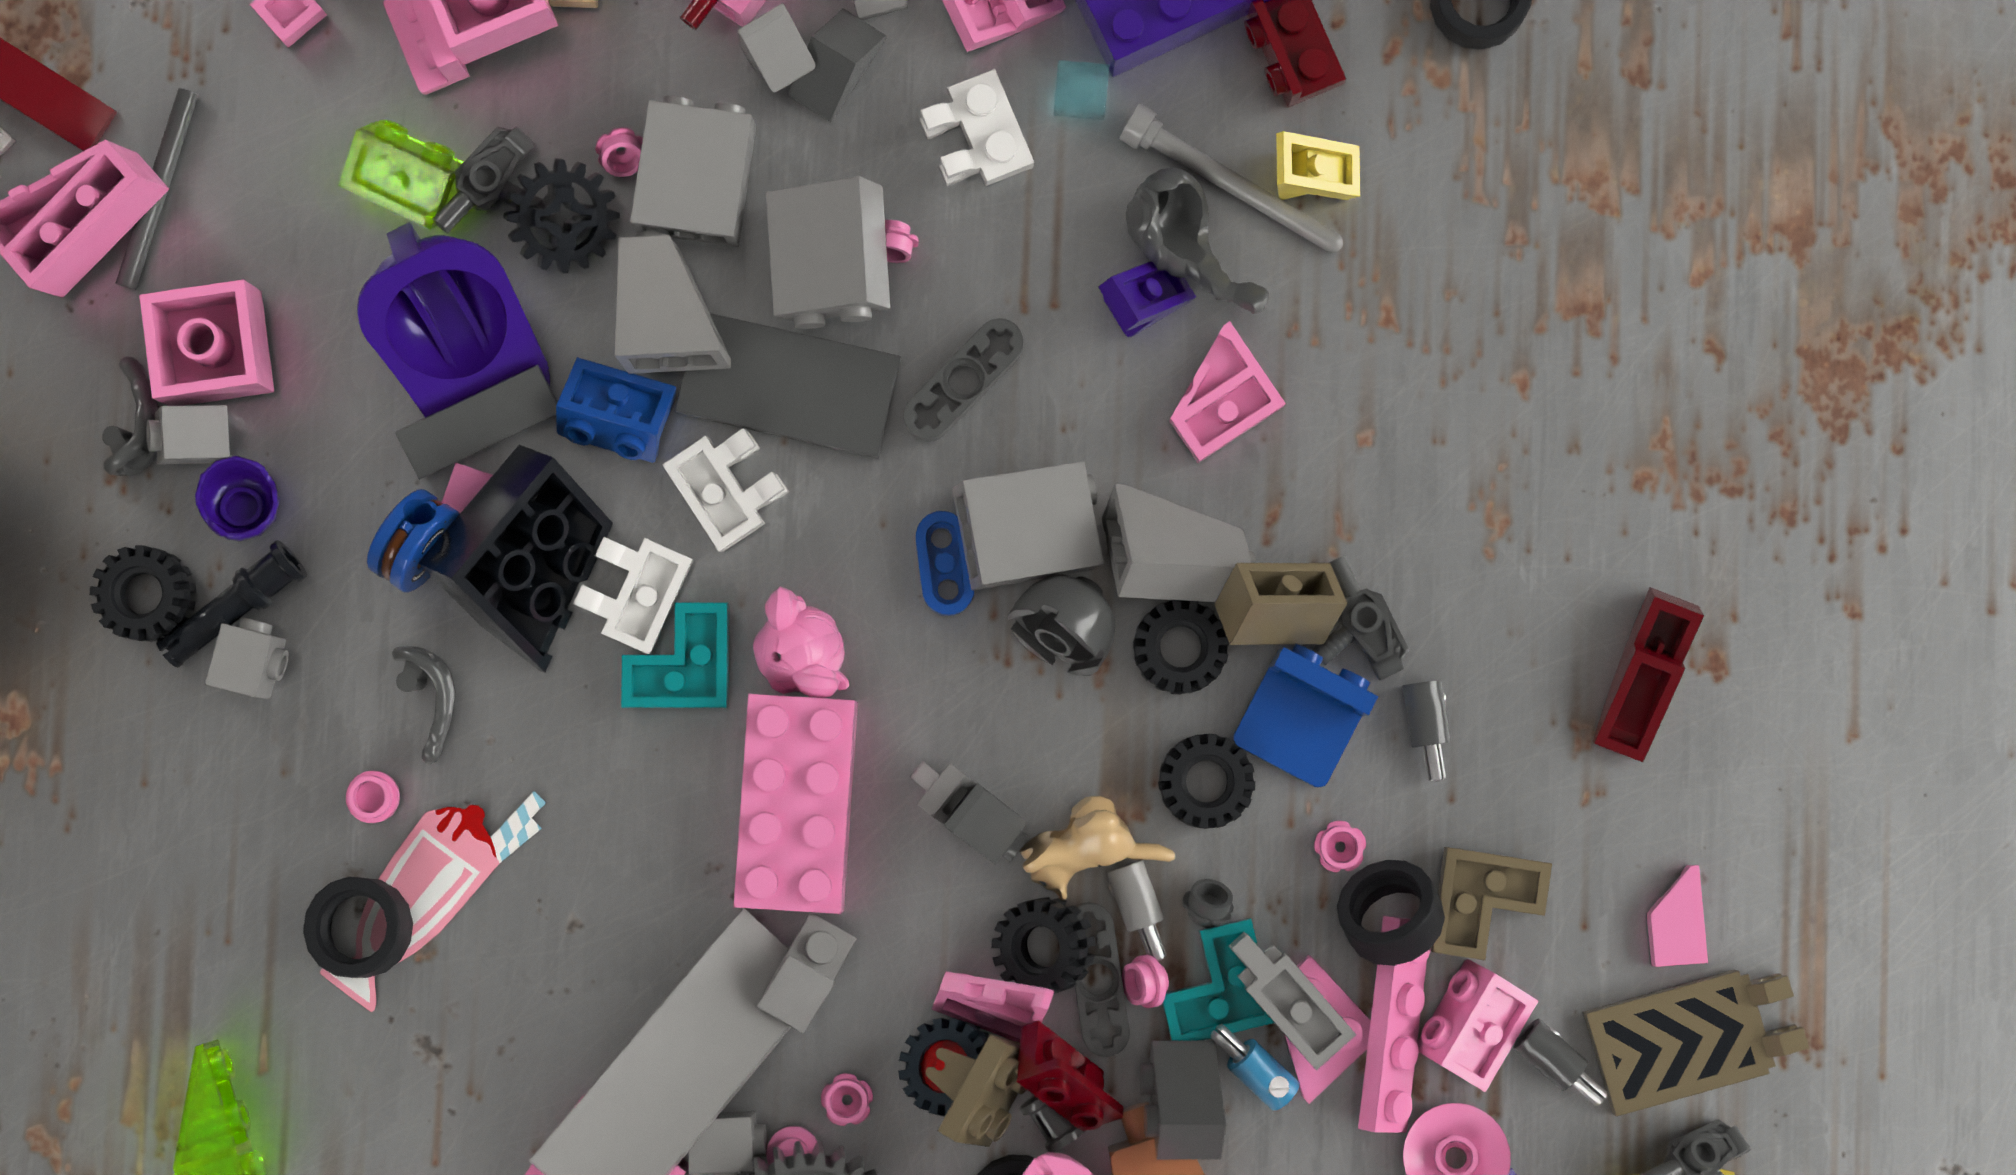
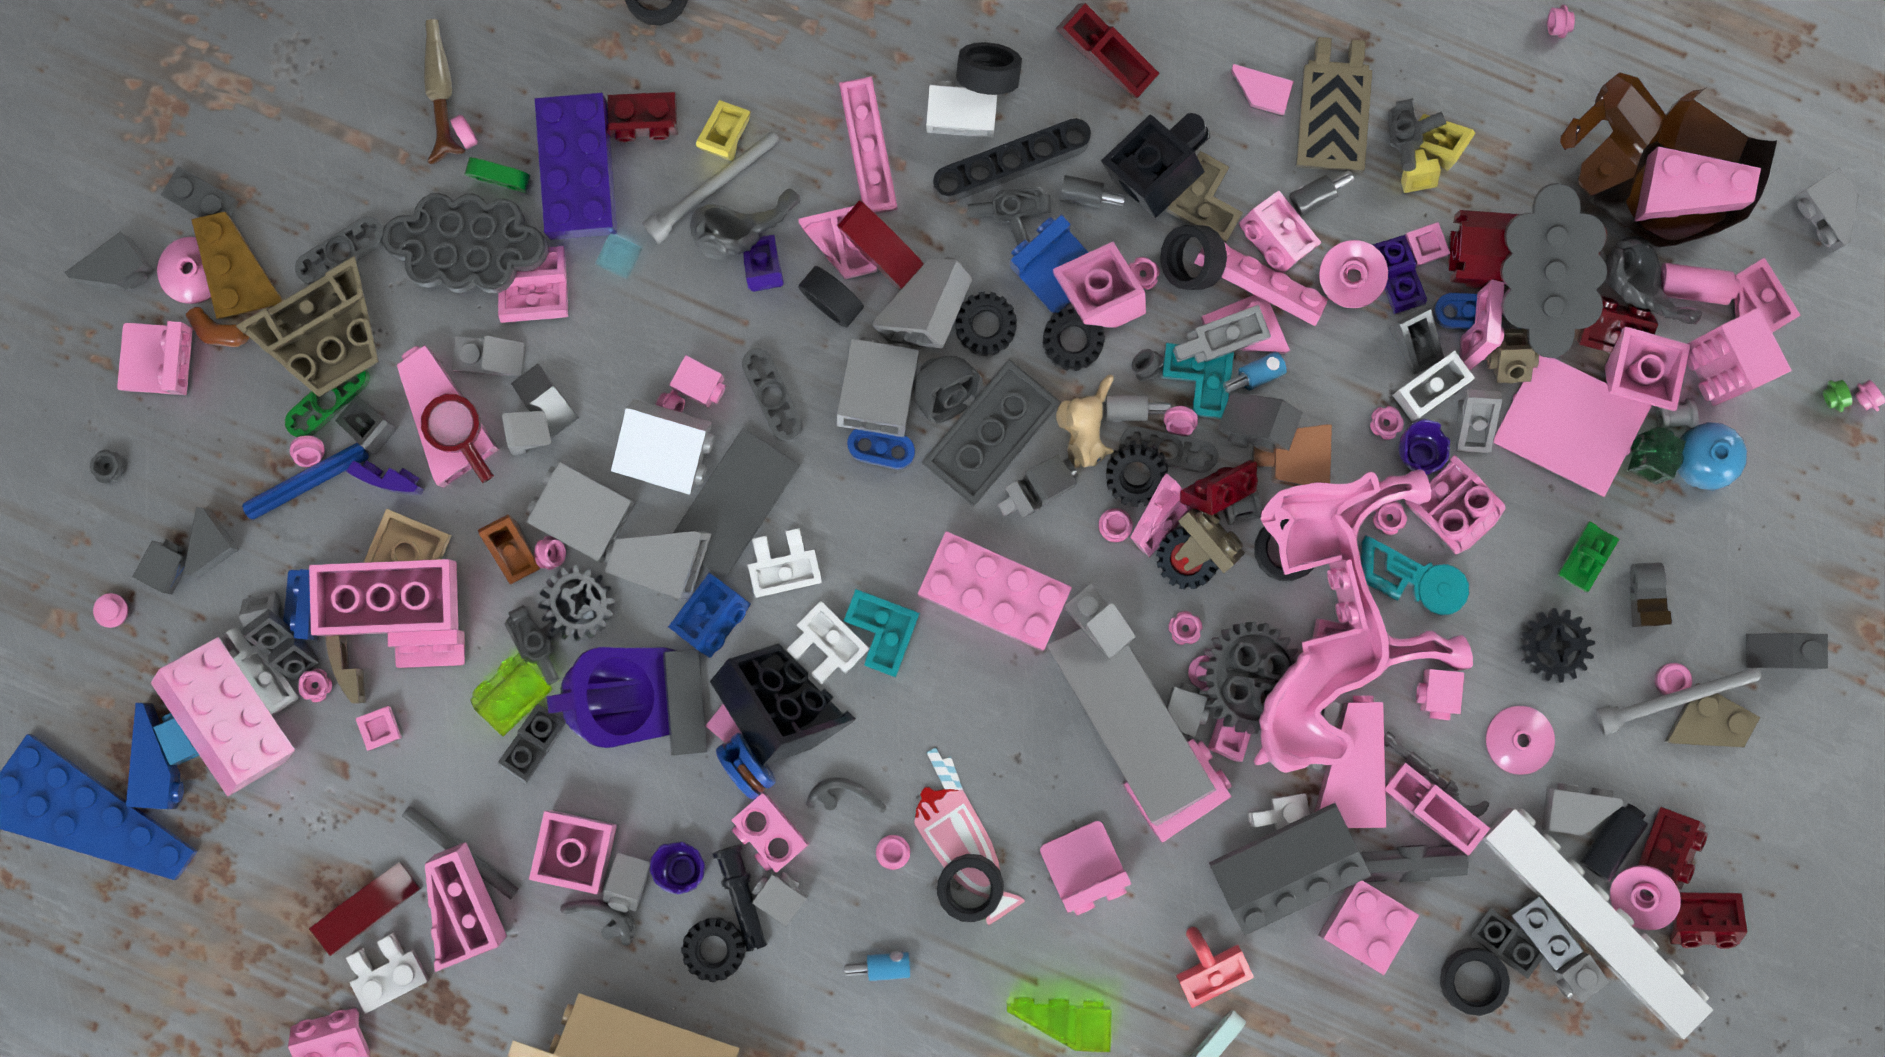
camera: 65 degrees left, 0 degrees up
bright pink hair [753,586,849,698] -> none
white plate [919,69,1035,186] -> none
dark tan brick [1214,563,1347,645] -> none
none -> dark orange slope [478,514,540,584]
none -> dark grey slope [498,704,566,784]
none -> bright pink brick [669,355,726,408]
none -> bright pink brick [731,792,809,873]
none -> black tyre [798,266,864,328]
none -> dark red slope [837,200,924,290]
none -> bright pink tile [839,77,898,214]
none -> dark azure piece [844,951,911,981]
none -> dark grey tile [922,359,1061,507]
none -> white brick [926,81,997,138]
none -> black beam [933,118,1091,203]
none -> black tyre [956,42,1022,95]
none -> bright pink bracket [1040,821,1131,915]
none -> bright pink slope [1053,242,1146,328]
none -> bright pink plate [1098,508,1133,542]
none -> black brick [1101,113,1210,218]

